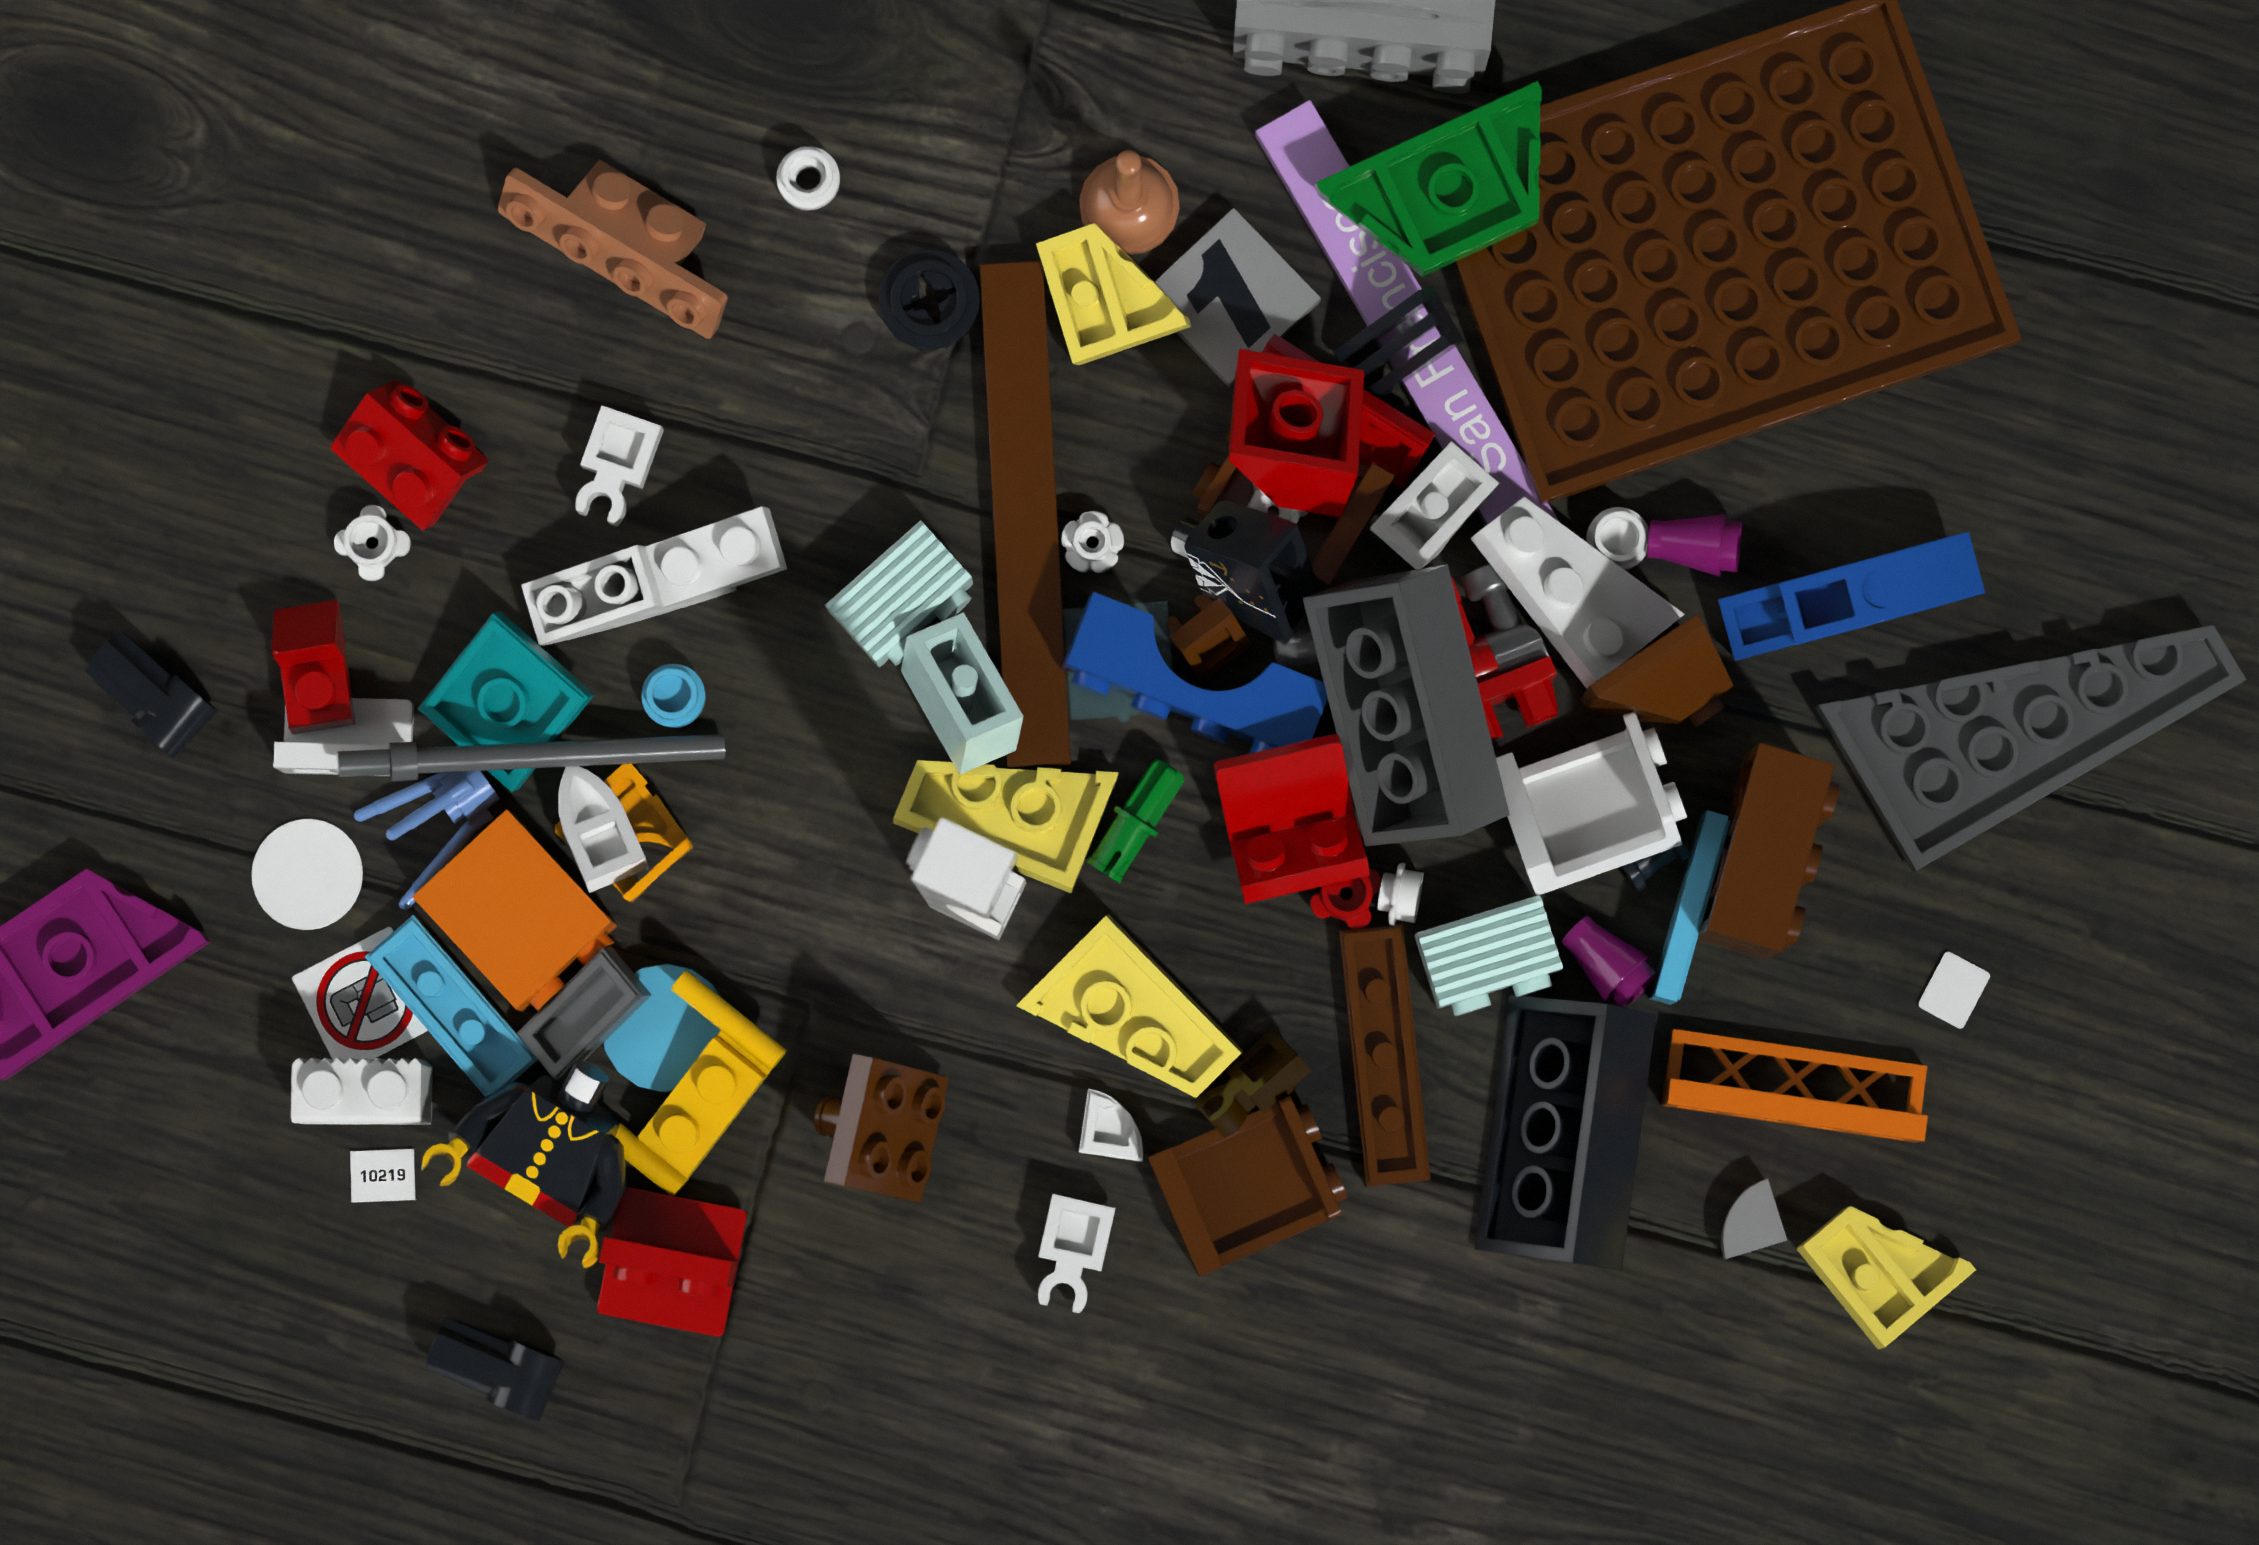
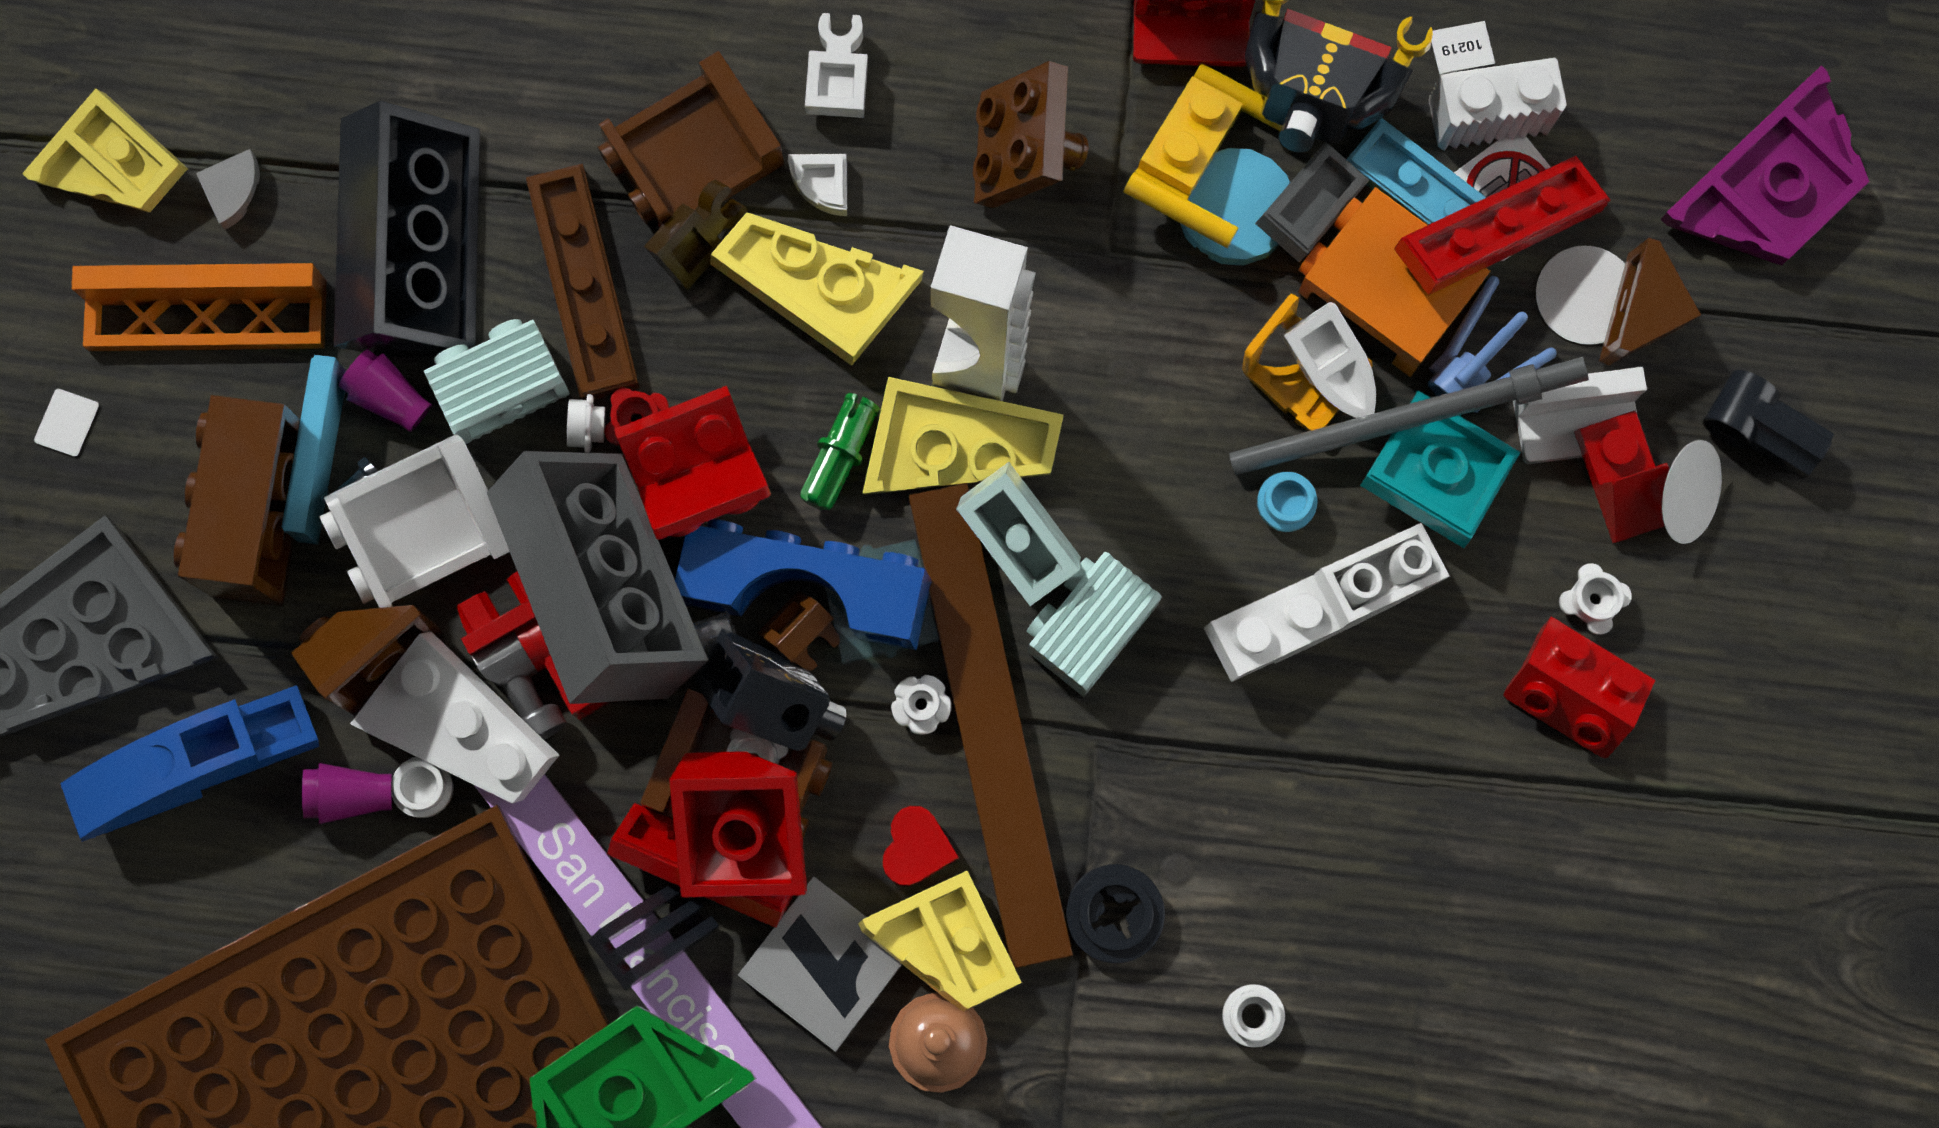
camera: 165 degrees right, 5 degrees down
nougat bracket [498,160,728,339] -> none
white plate [575,405,664,527] -> none
white slope [1370,441,1499,570] -> none
none -> red tile [883,806,959,886]
none -> red tile [1394,156,1611,296]
none -> reddish brown slope [1599,238,1701,365]
none -> white sticker [1662,440,1722,544]

